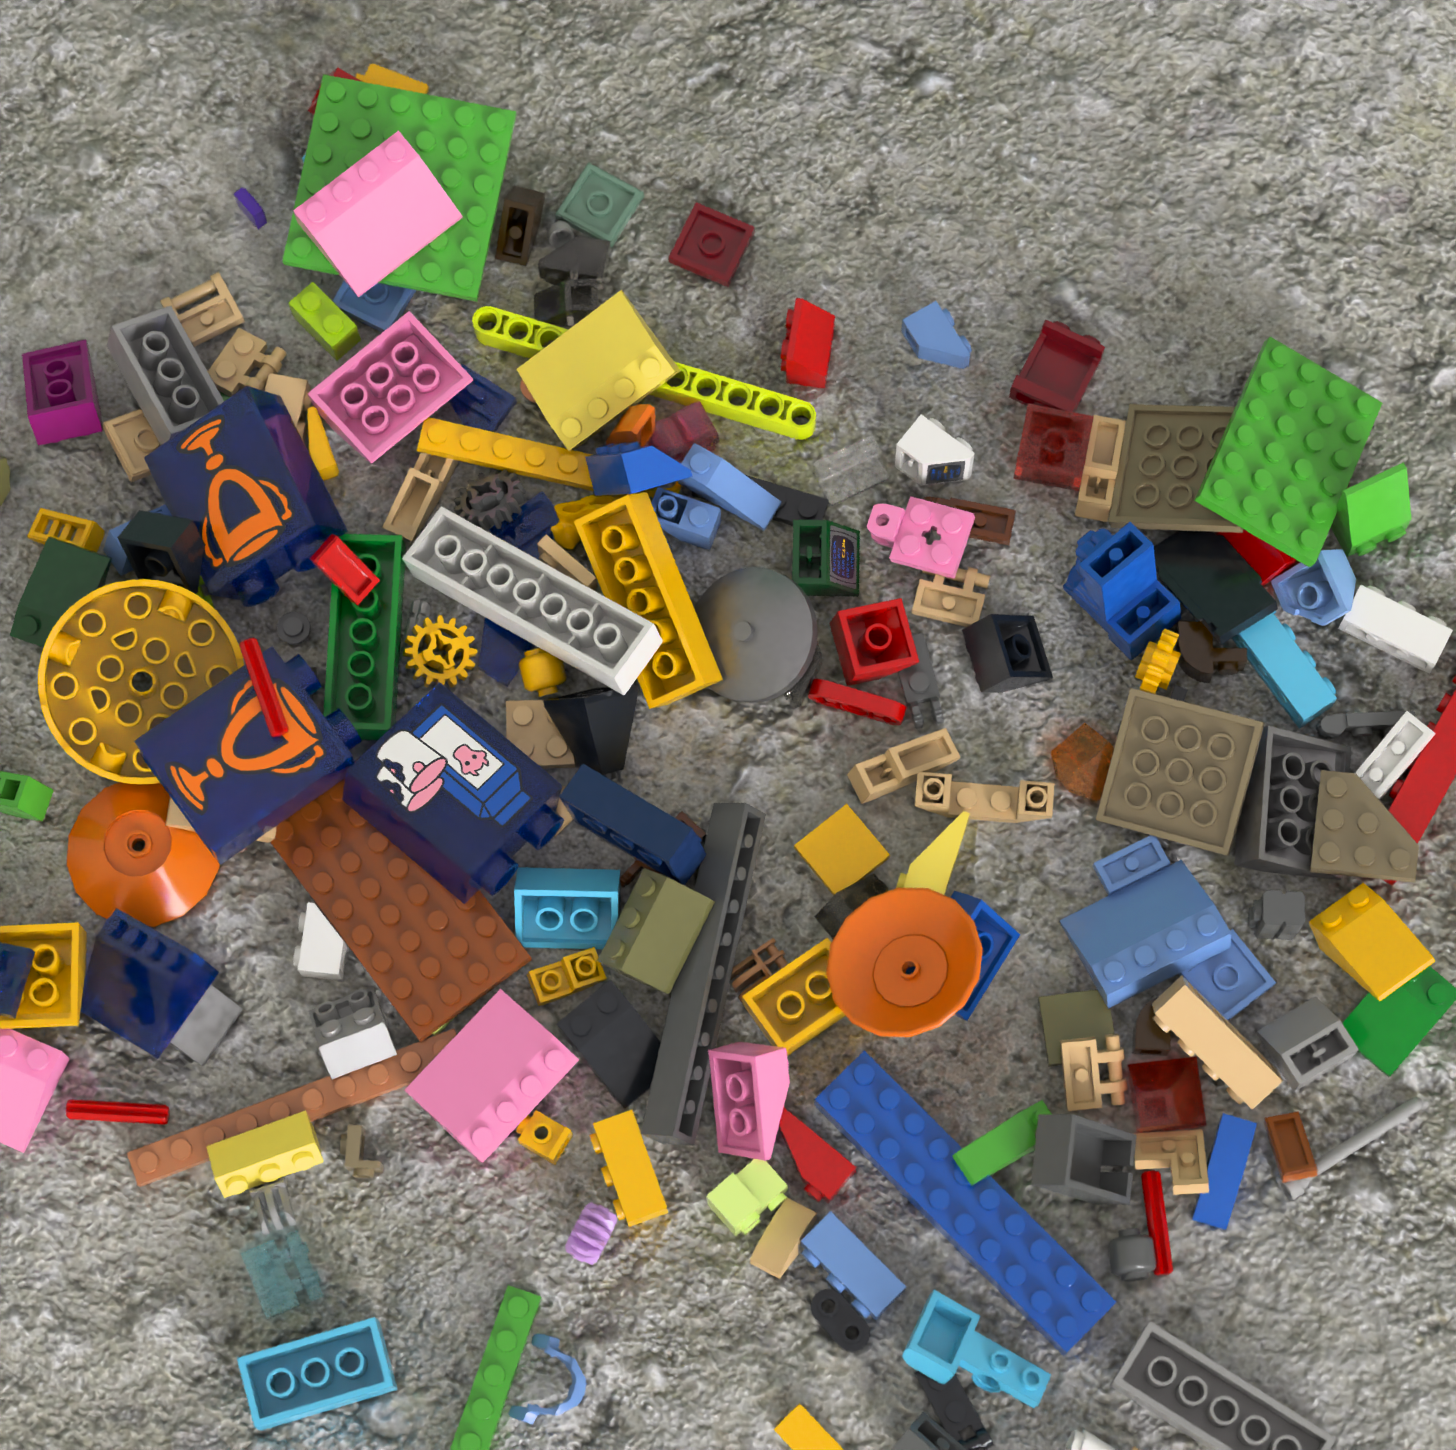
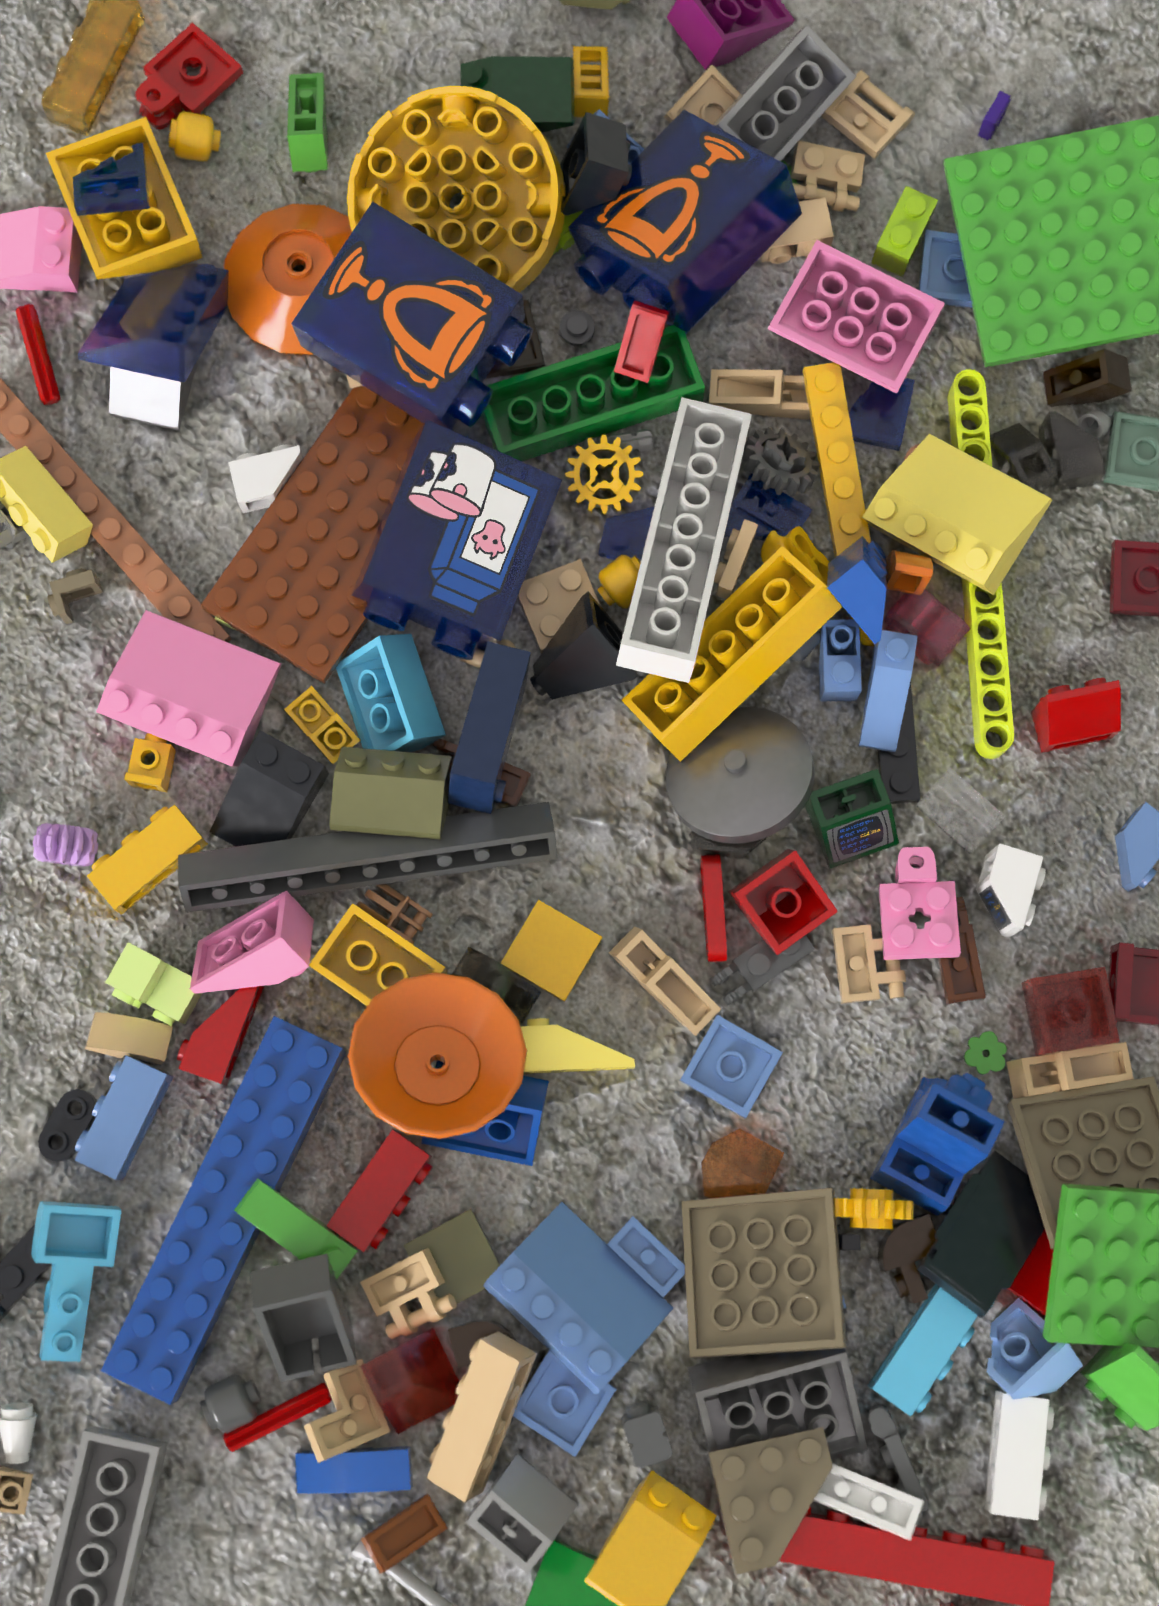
camera: 65 degrees right, 5 degrees up
red axle [239,638,289,737] -> none
bright pink slope [293,130,463,297] -> none
yellow slope [307,406,339,483] -> none
light grey slope [309,987,397,1079] -> none
tan slope [915,772,1055,823] -> none
black slope [962,614,1053,693] -> none
none -> red brick [326,1129,433,1252]
none -> medium blue plate [679,1015,783,1119]
none -> bright green plant [964,1031,1007,1075]

